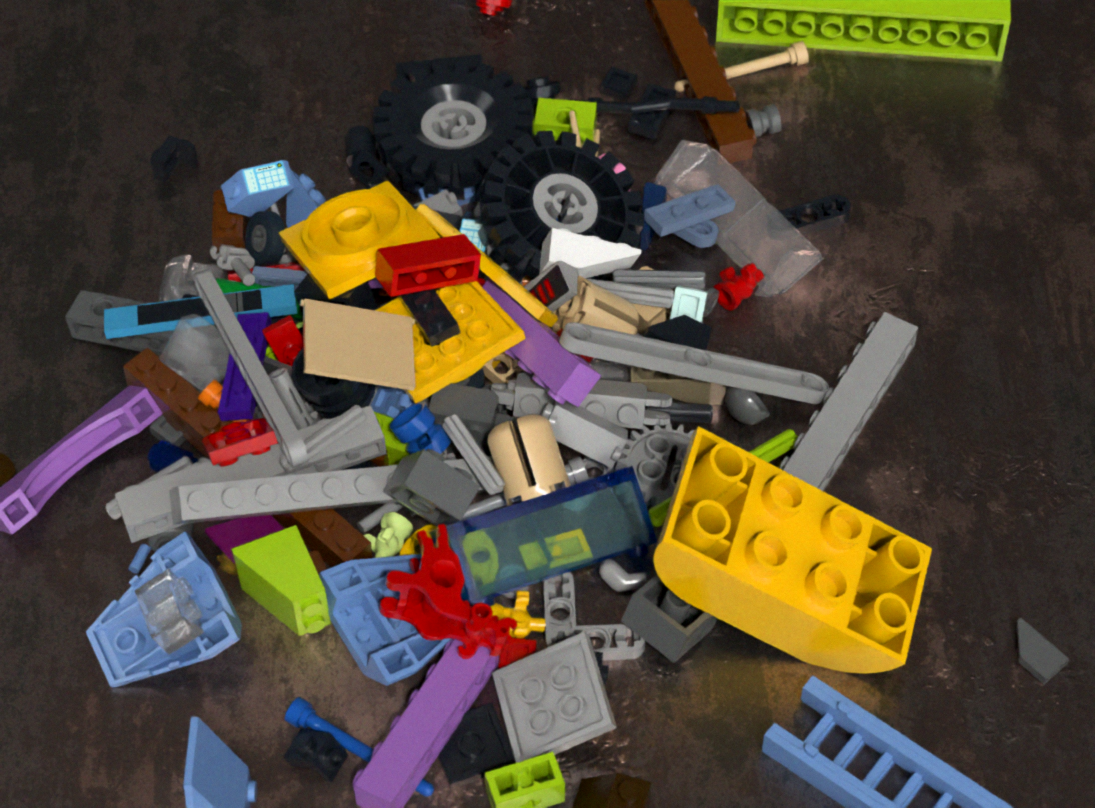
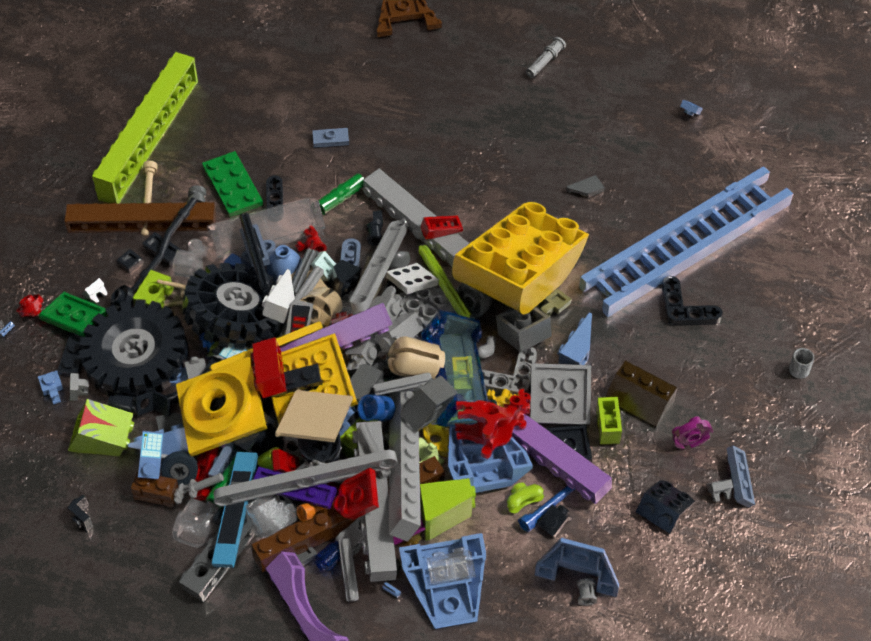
camera: 75 degrees left, 0 degrees up
none -> medium blue plate [38,371,63,405]
none -> green tile [39,292,107,337]
none -> lime slope [68,399,134,456]
none -> light grey tile [69,373,88,401]
none -> tile [82,278,108,304]
none -> clear brick [173,239,208,278]
none -> green plate [202,151,263,218]
none -> black axle [239,212,270,290]
none -> medium blue piece [266,245,301,282]
none -> sand blue plate [312,128,349,148]
none -> green axle [315,173,364,215]
none -> sand blue plate [341,238,361,267]
none -> black connector [366,210,383,246]
none -> white tile [386,263,439,294]
none -> red slope [421,215,463,239]
none -> lime piece [507,482,544,514]
none -> olive plate [540,289,572,317]
none -> medium blue slope [558,312,592,365]

